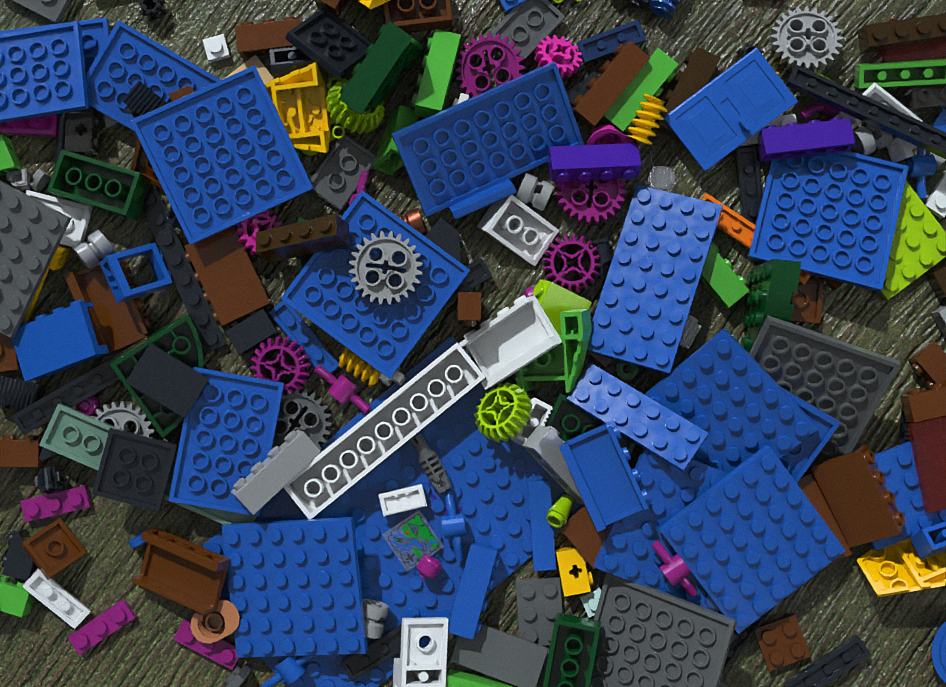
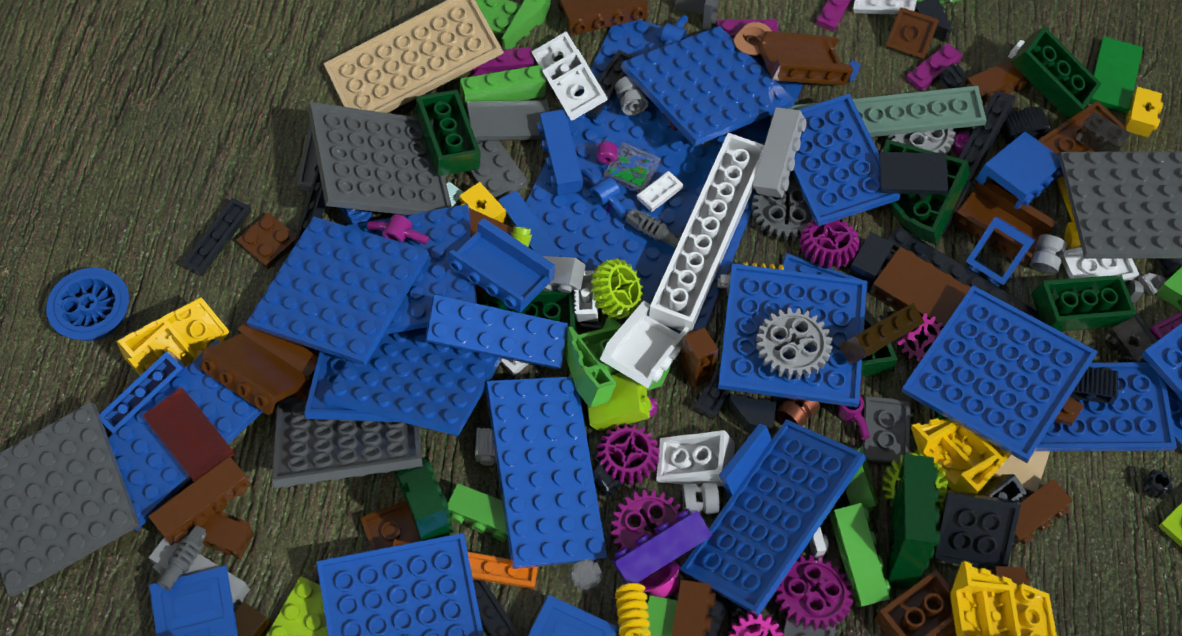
camera: 150 degrees right, 25 degrees down
black plate [92,427,178,511] -> none
white plate [203,34,231,63] -> none
magenta piece [314,365,371,414] -> none

